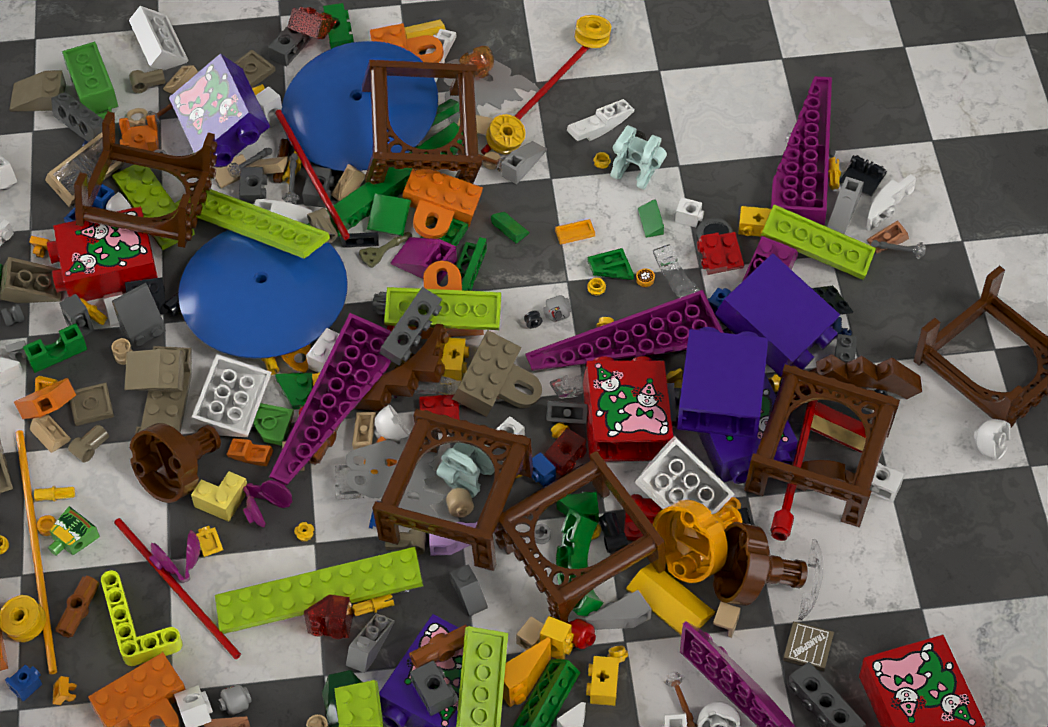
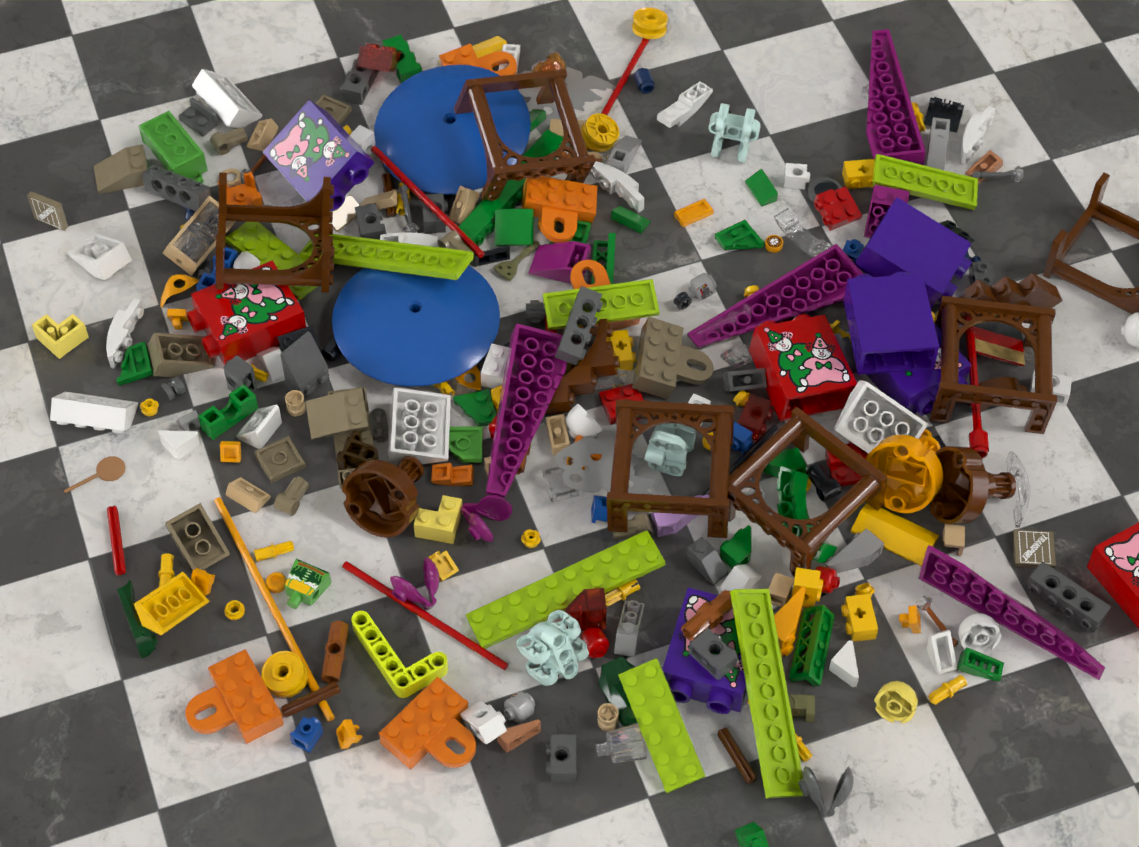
camera: 15 degrees left, 0 degrees up
orange slope [14,378,76,419] -> none
piece [228,148,273,177] -> none
tan head [446,488,474,518] -> none
yellow plate [587,278,606,295] -> none
yellow plate [593,152,611,169] -> none
none -> light orange piece [160,274,199,308]
none -> dark grey bracket [178,97,218,137]
none -> white slope [236,405,282,449]
none -> reddish brown axle [281,682,341,717]
none -> dark brown pin [336,430,379,470]
none -> clear smoke beam [369,408,388,443]
none -> light aqua piece [516,610,589,686]
none -> red head [580,628,610,658]
none -> white slope [589,161,644,213]
none -> dark blue brick [634,68,655,94]
none -> green slope [719,524,752,569]
none -> white slope [719,564,762,592]
none -> light orange tile [899,605,921,634]

